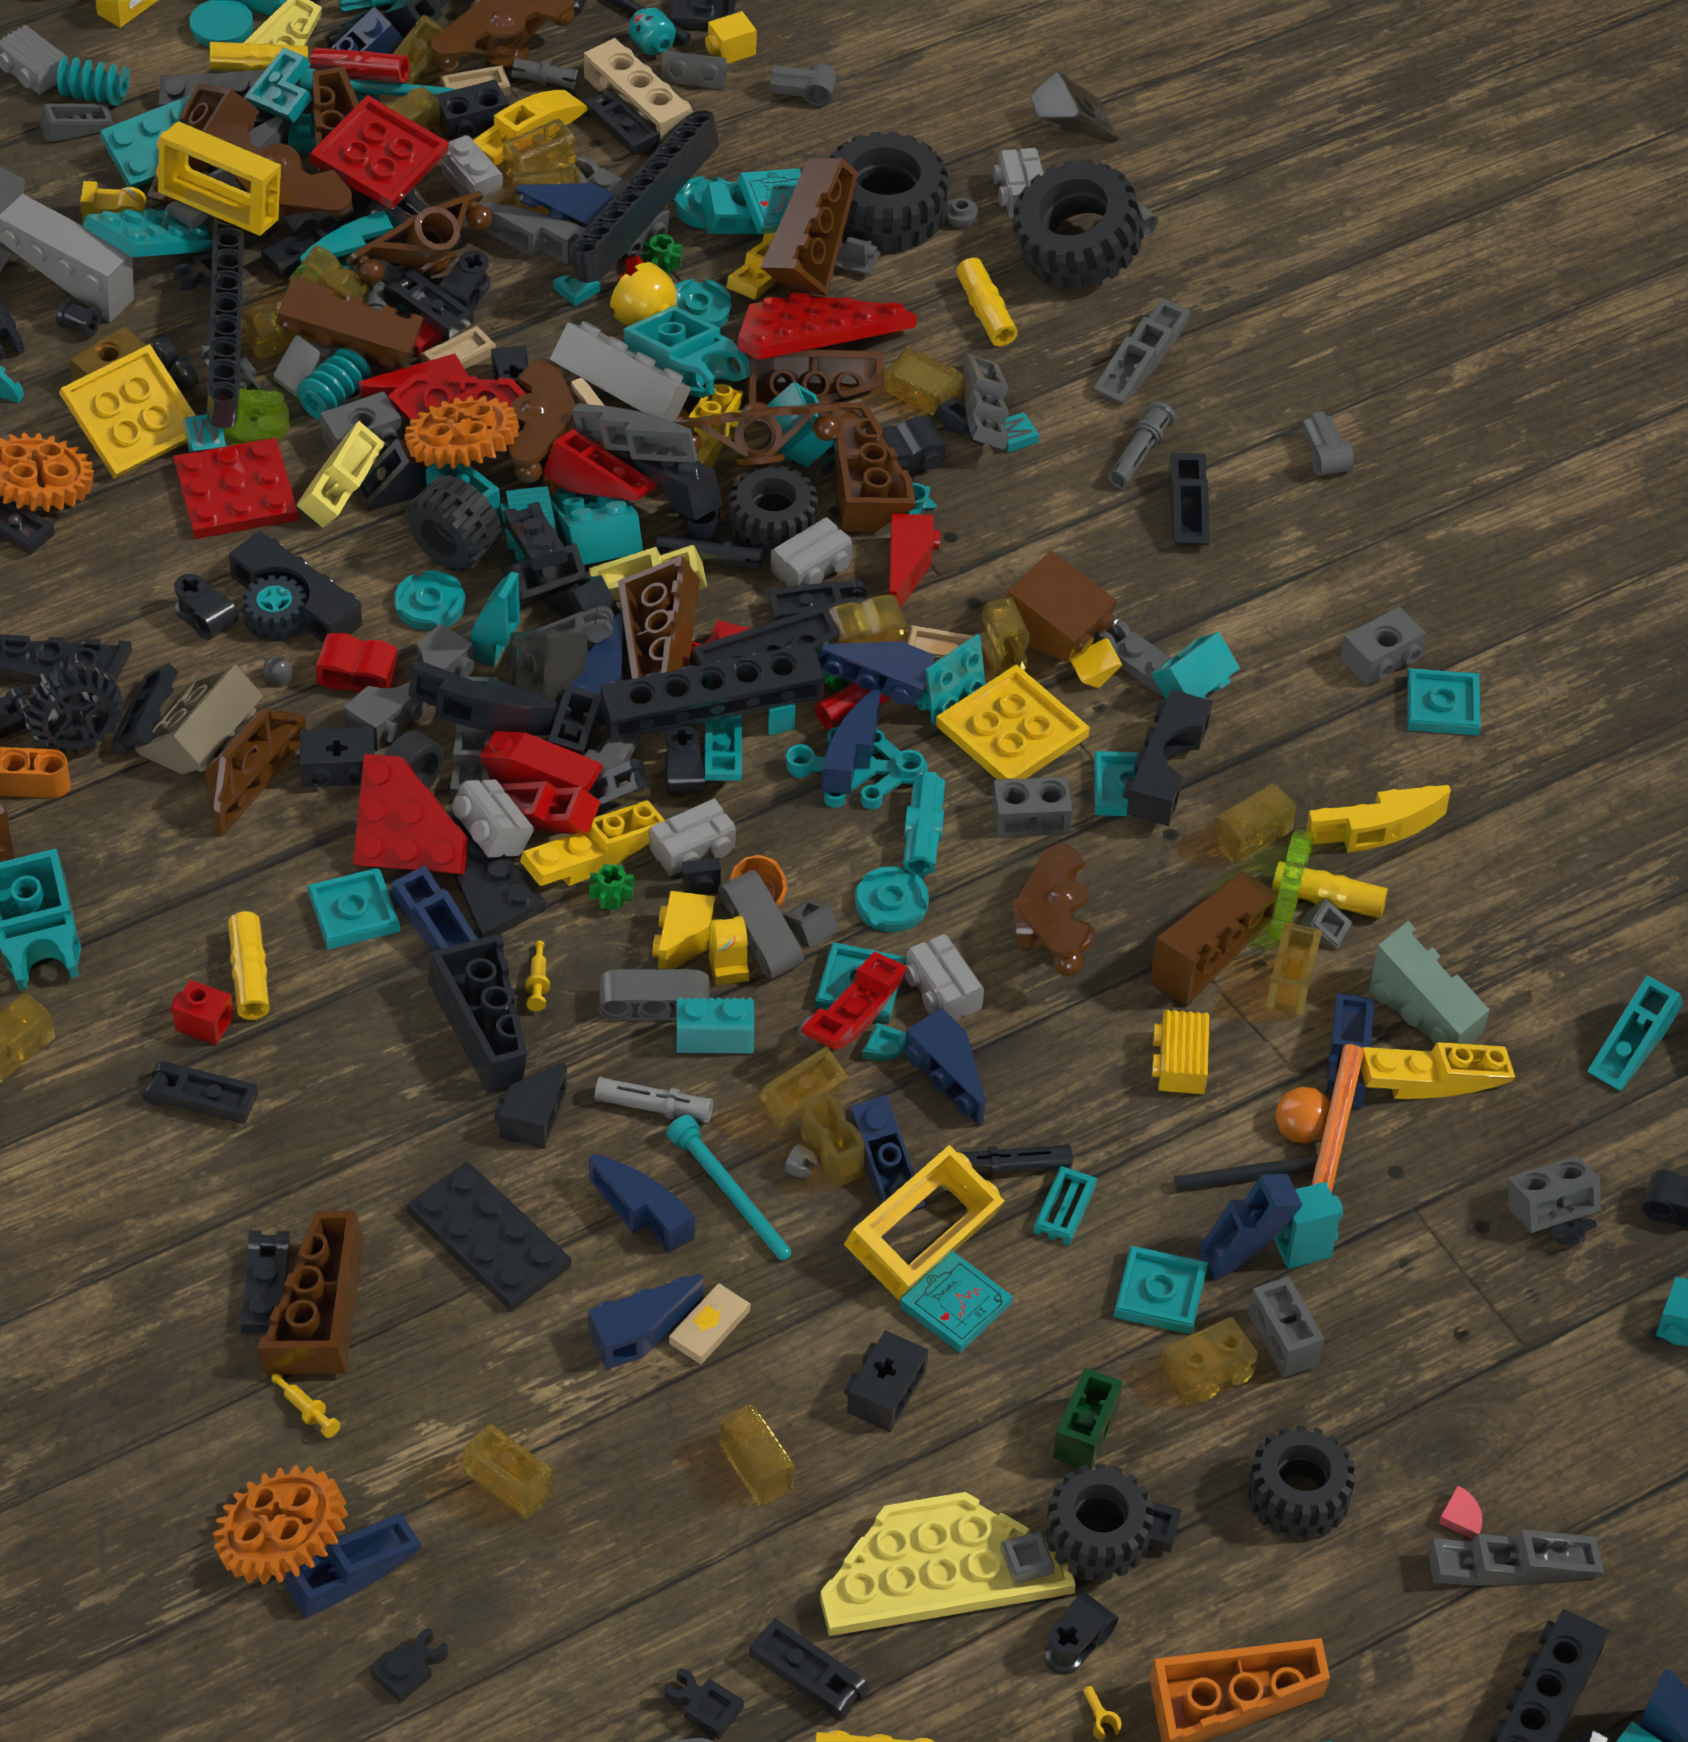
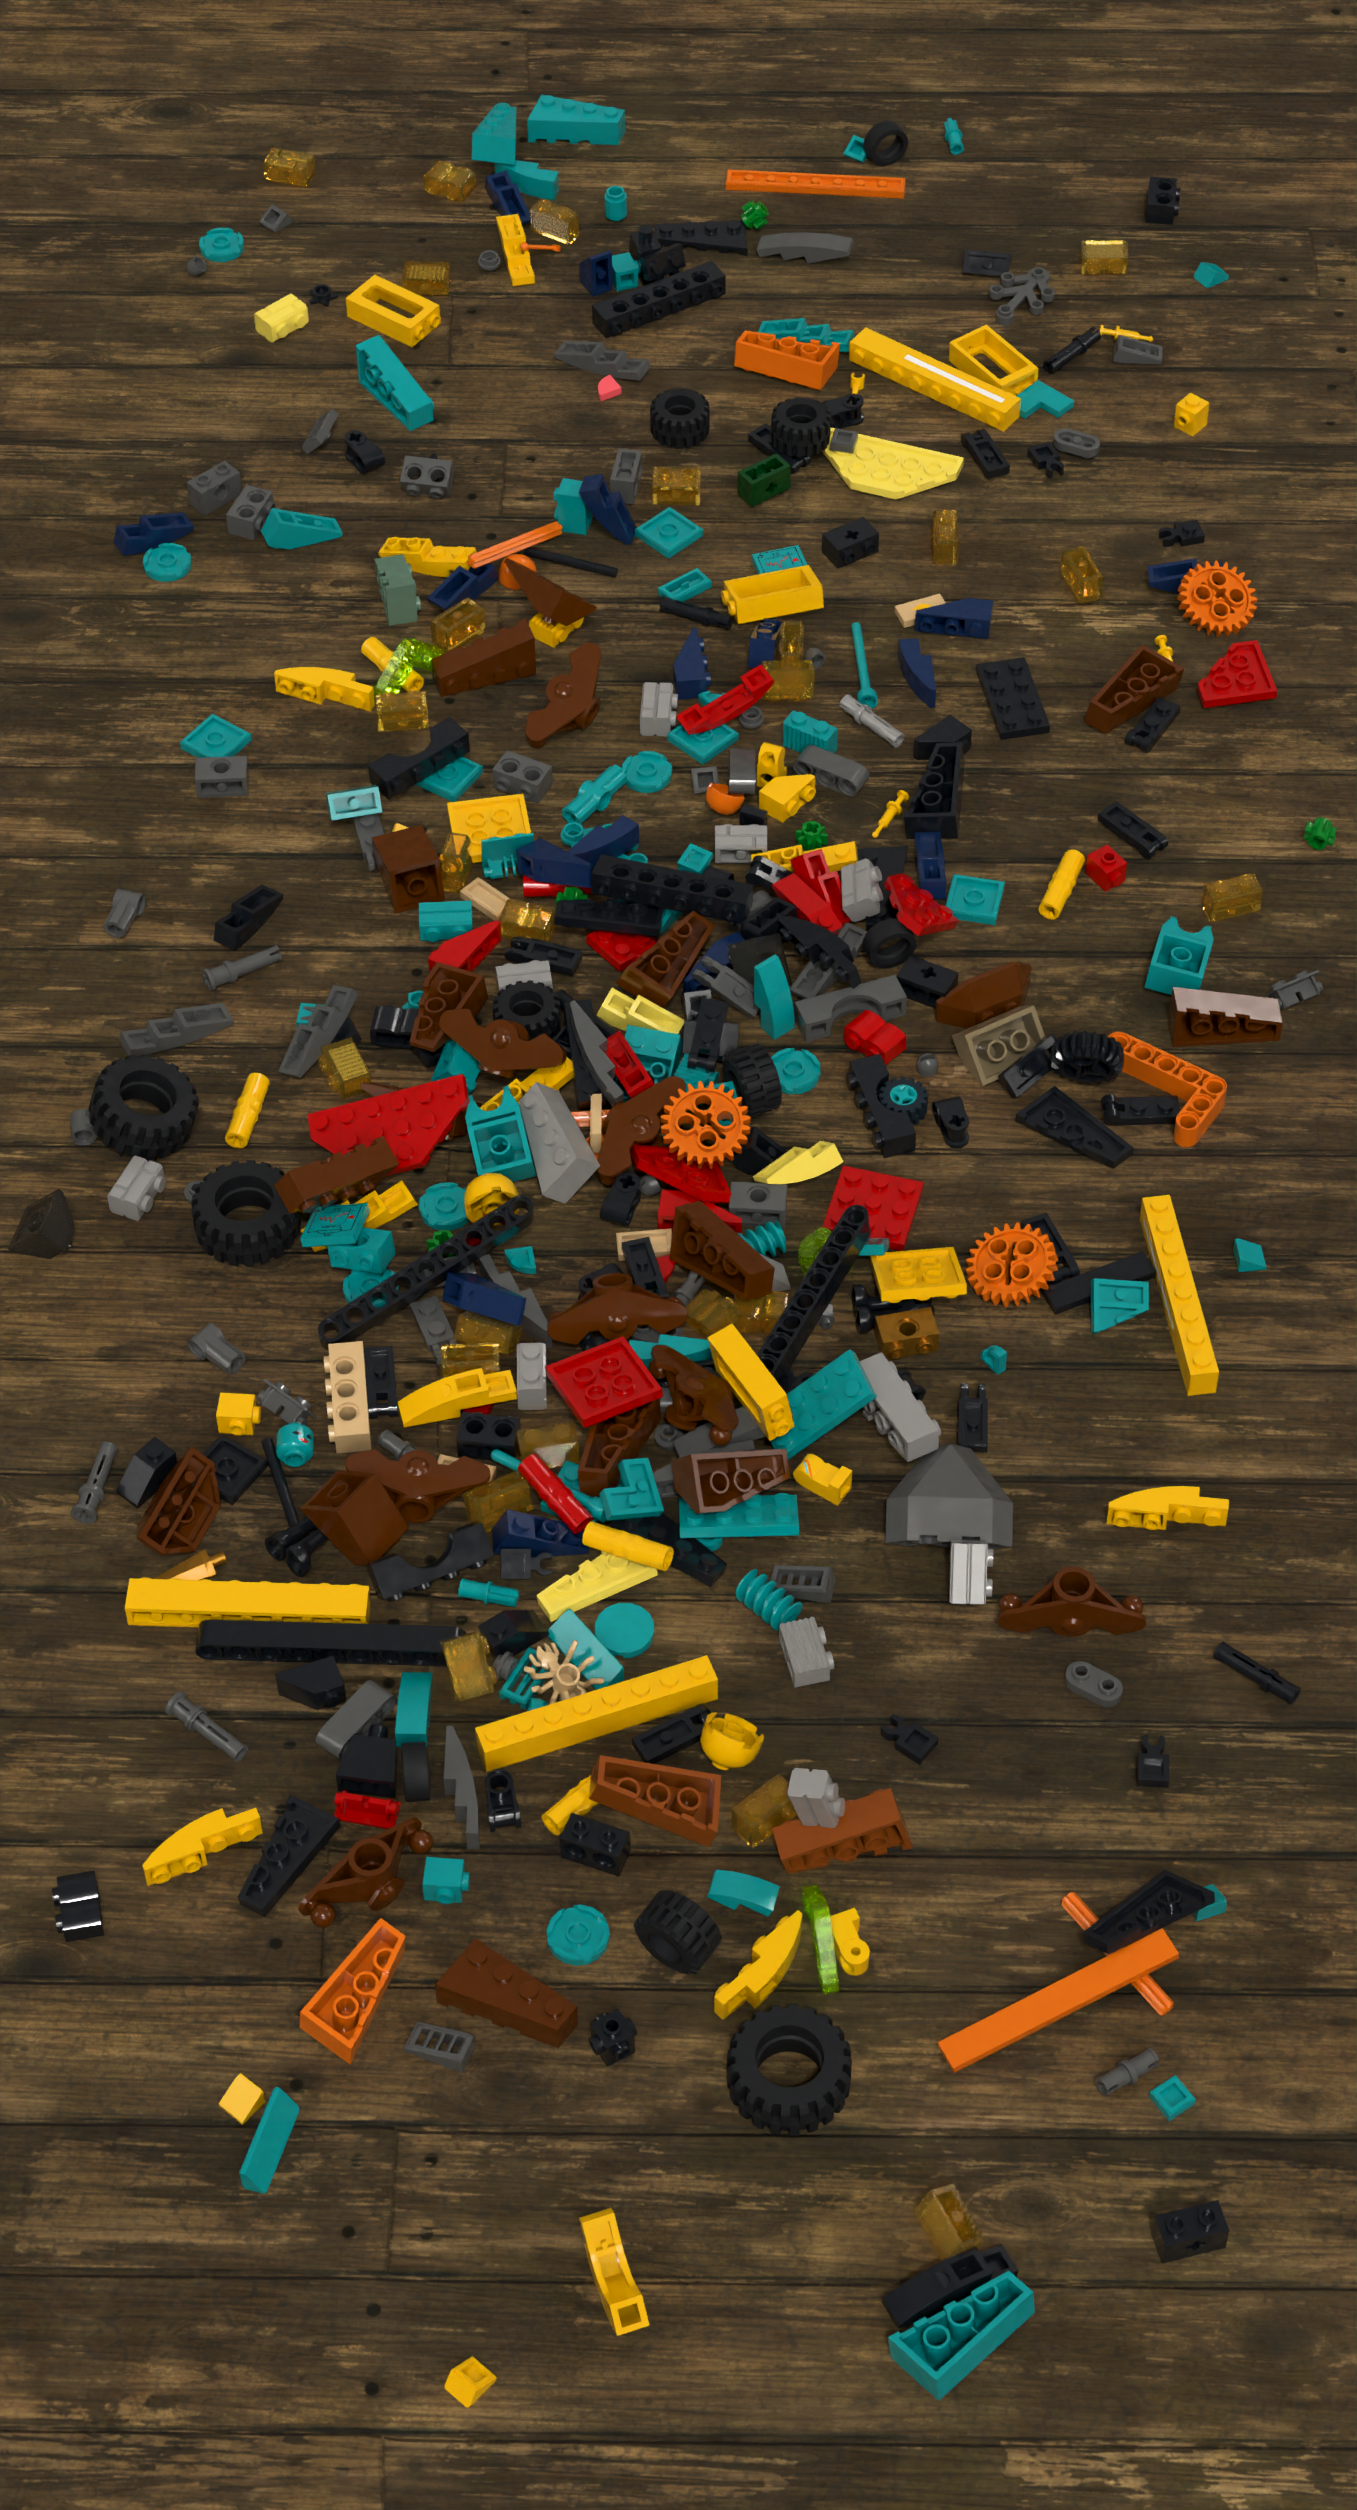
camera: 145 degrees left, 0 degrees up
none -> teal brick [419,901,473,942]
none -> reddish brown wedge [504,558,597,626]
none -> red plate [1197,640,1277,708]

